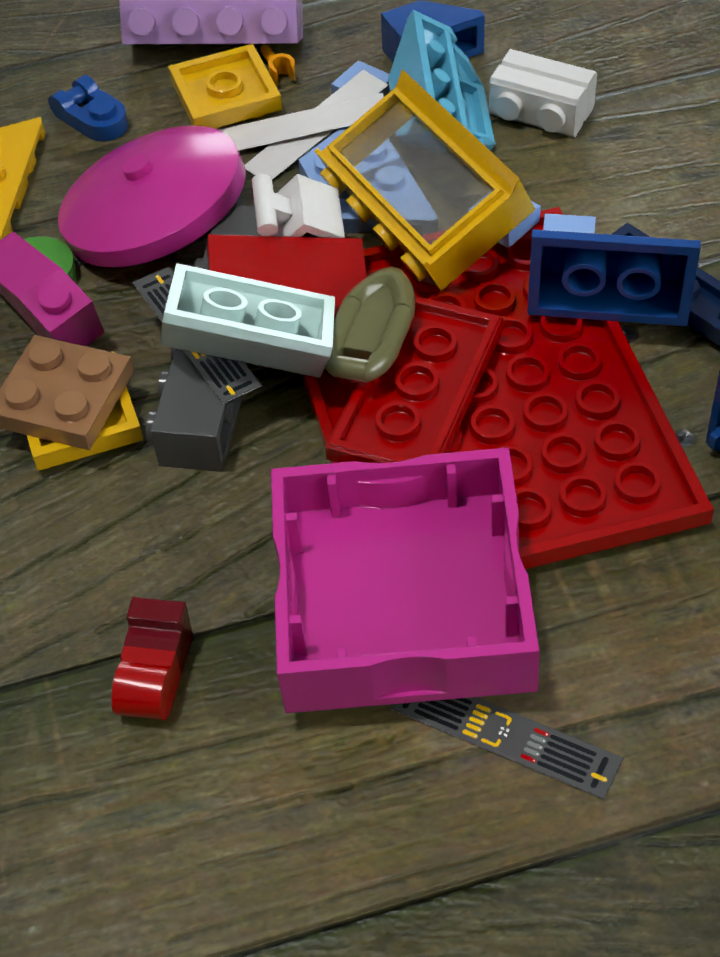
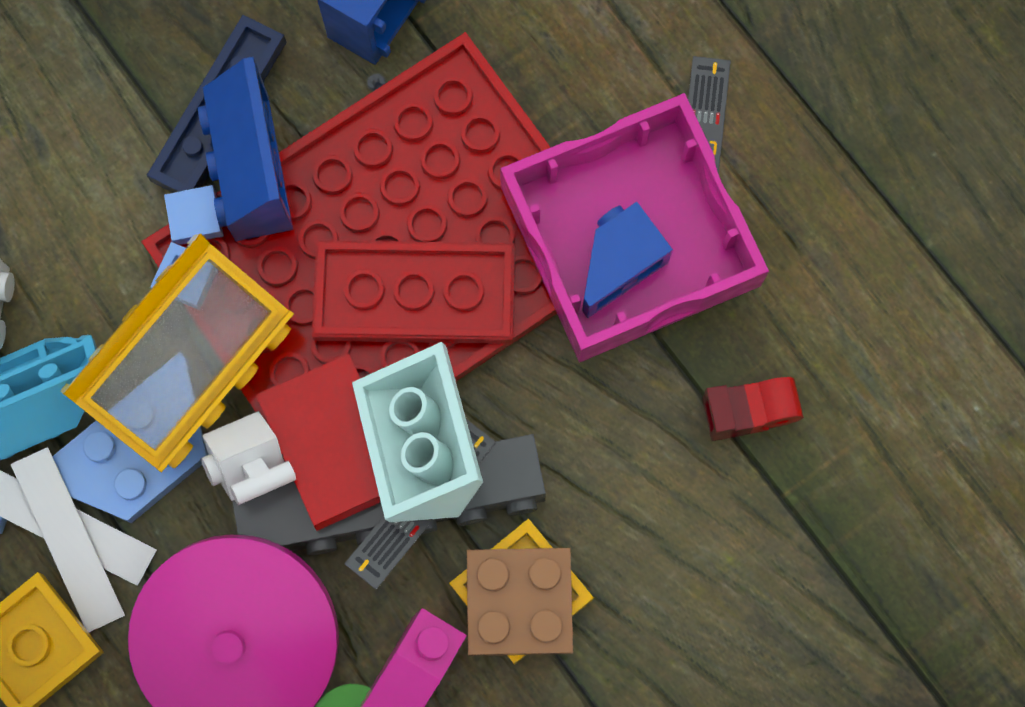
camera: 110 degrees left, 25 degrees up
olive piece [324,267,415,383] -> none
none -> blue slope [582,202,673,318]

